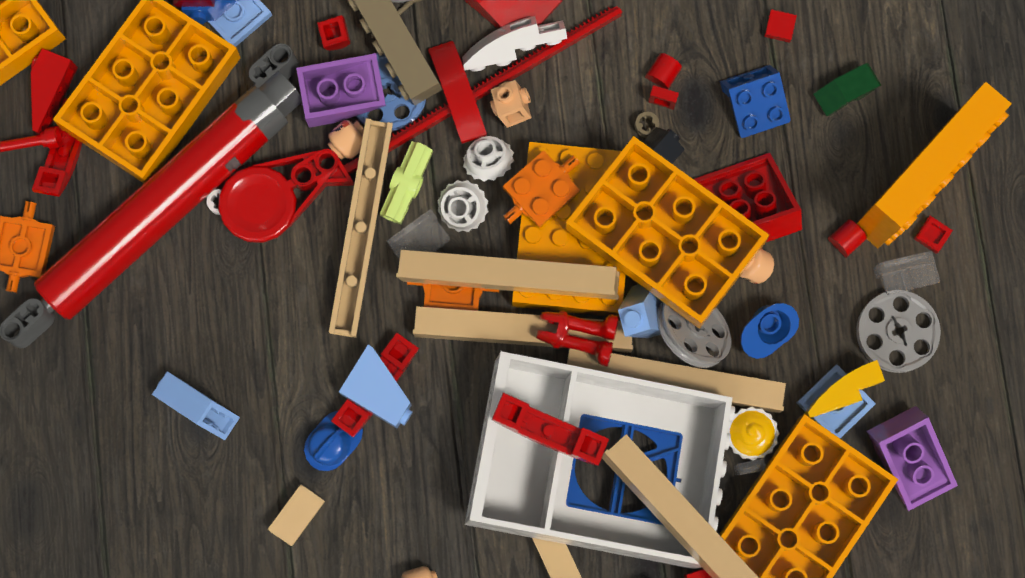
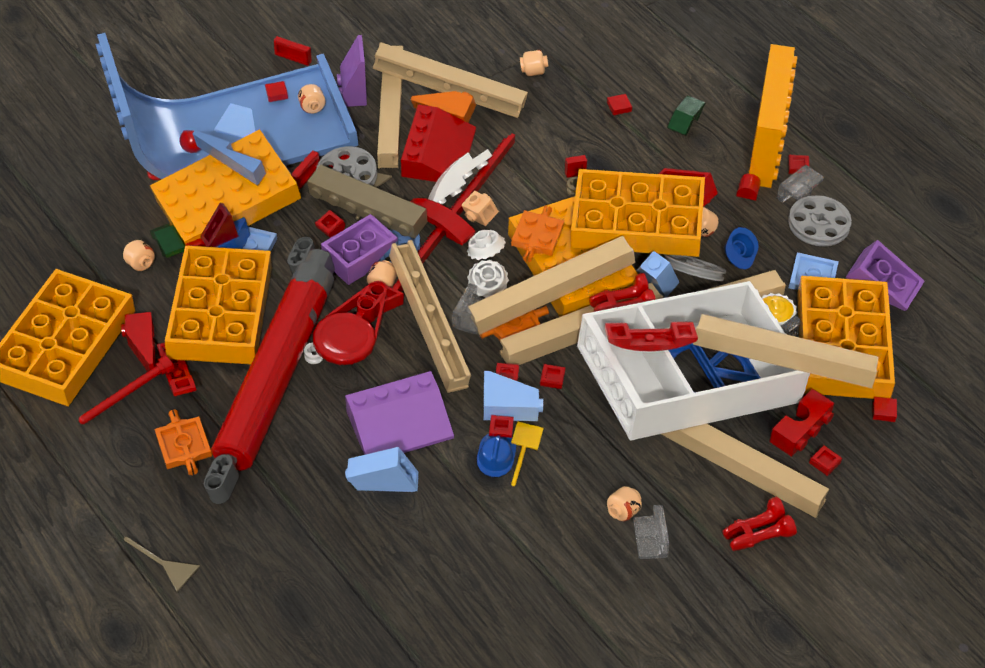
camera: 35 degrees left, 30 degrees down
tan slope [268,484,325,546] -> none
yellowish green piece [380,141,433,224] -> none
red brick [645,53,682,90] -> none
blue bracket [720,65,791,138] -> none
yellow slope [804,360,885,418] -> none
none -> medium lavender slope [345,371,454,455]
none -> yellow piece [511,421,544,486]
none -> red tile [540,364,566,389]

